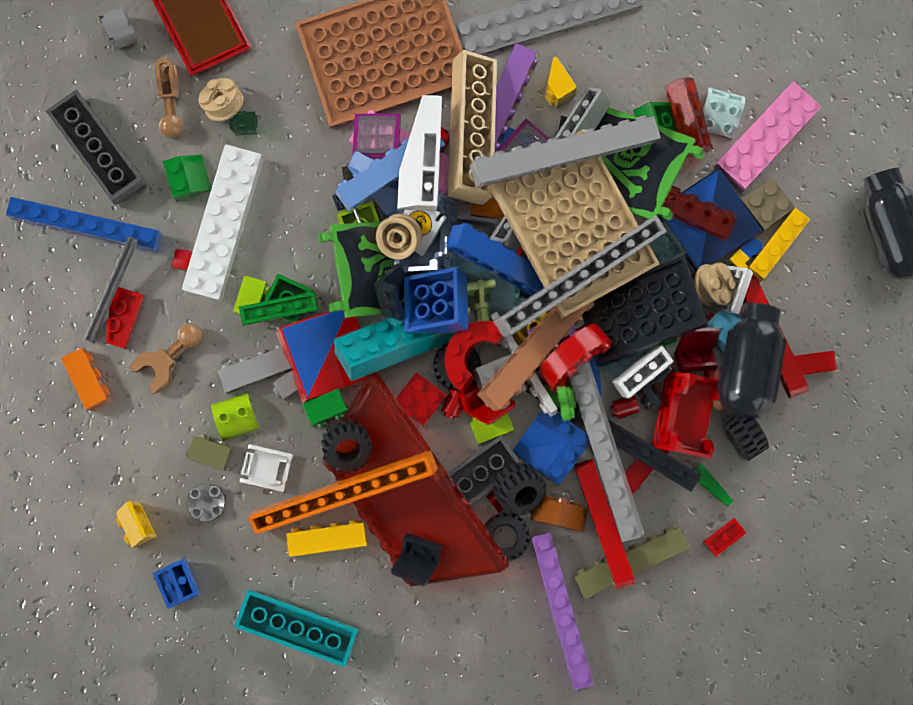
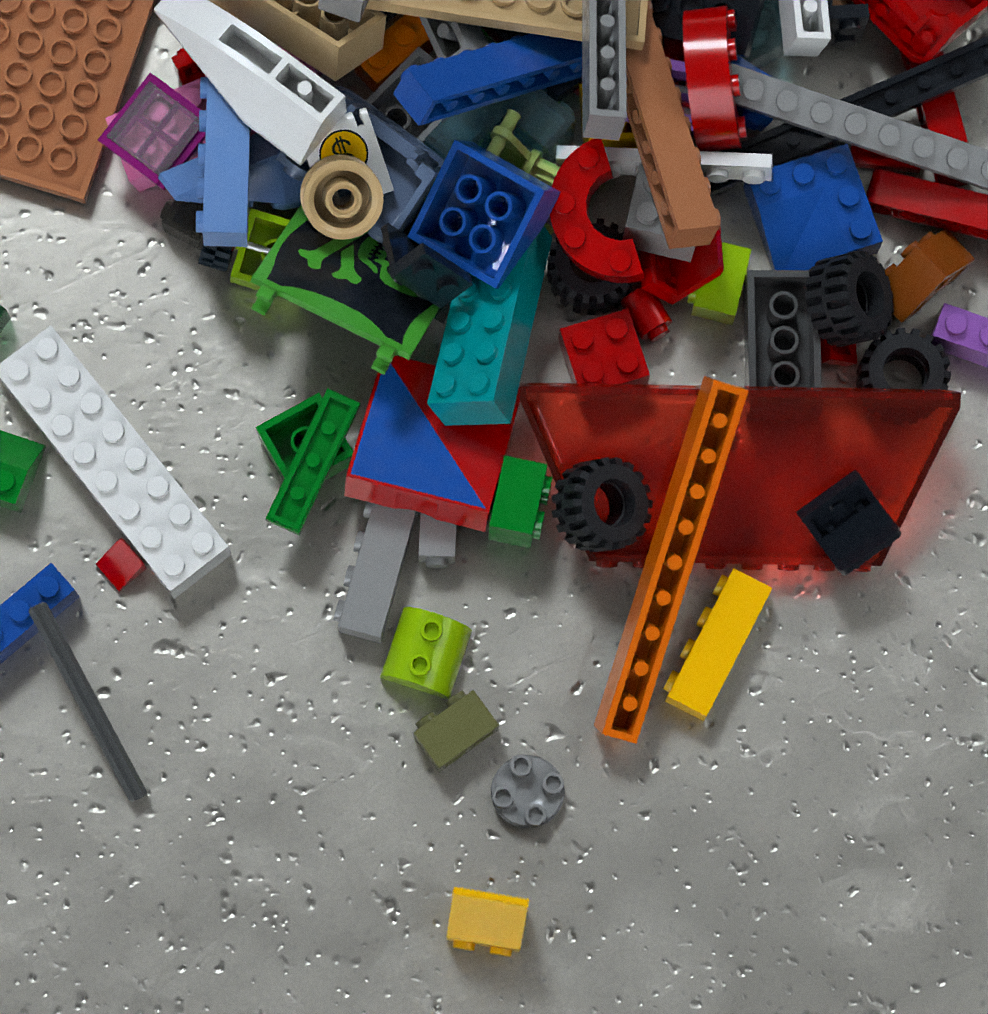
camera: 60 degrees left, 5 degrees down
orange brick [61,348,110,411] -> none
red wing [106,287,145,350] -> none
medium nougat piece [130,323,202,394] -> none
blue brick [153,558,201,609] -> none
lime brick [233,275,270,316] -> none
teal brick [234,589,359,667] -> none
white container [239,444,294,492] -> none
bright green piece [544,383,577,421] -> none
red brick [609,395,640,419] -> none

